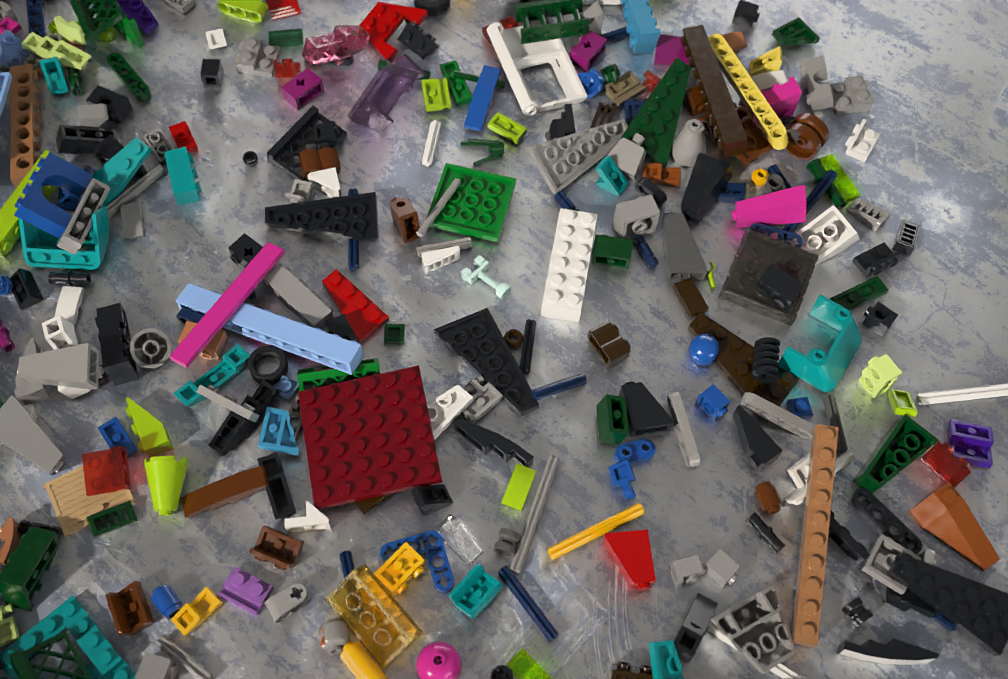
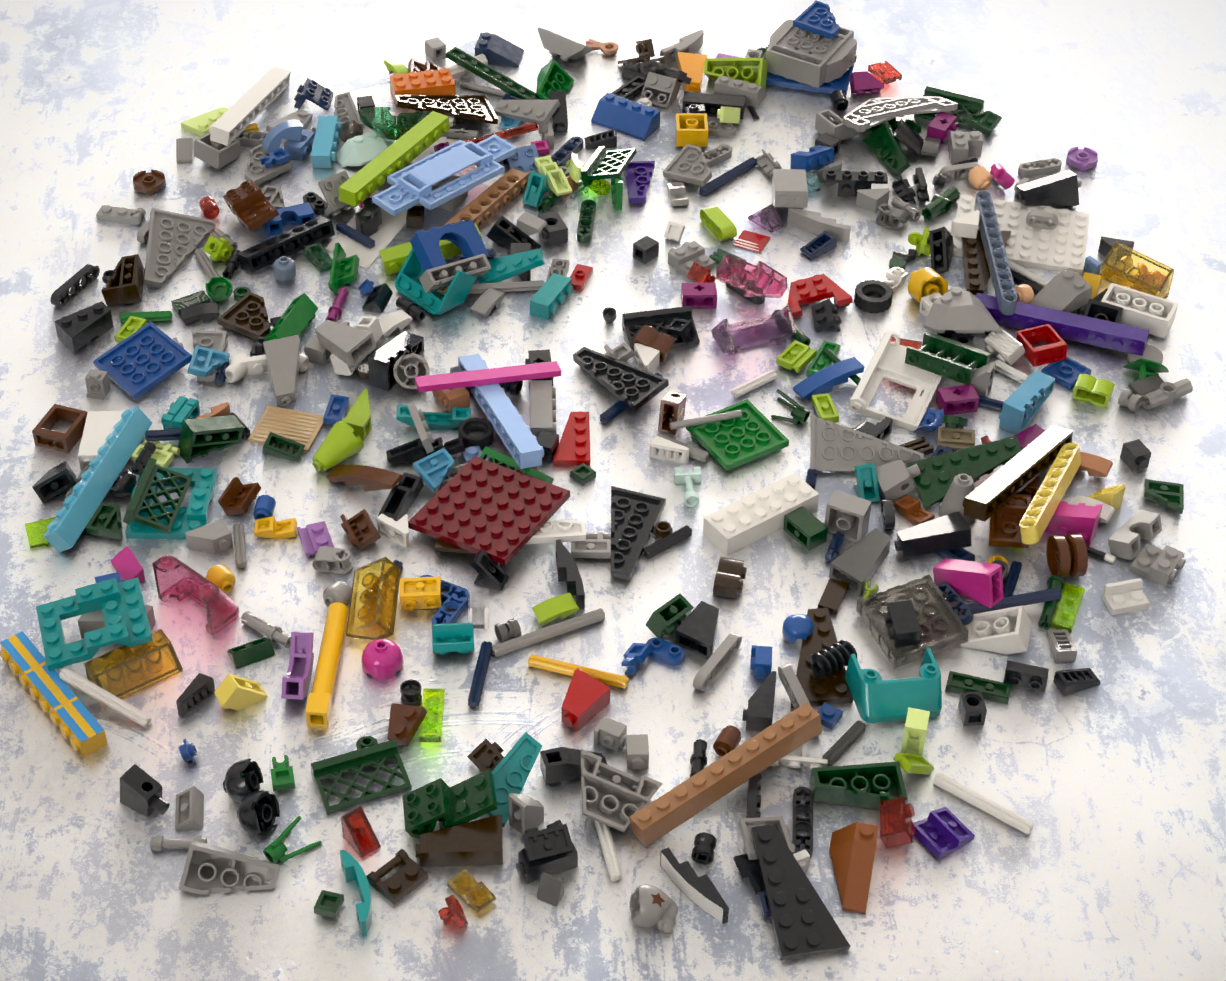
camera: 45 degrees right, 20 degrees down
clear red bracket [82,446,131,496] -> none
dark blue axle [532,374,587,400] -> none

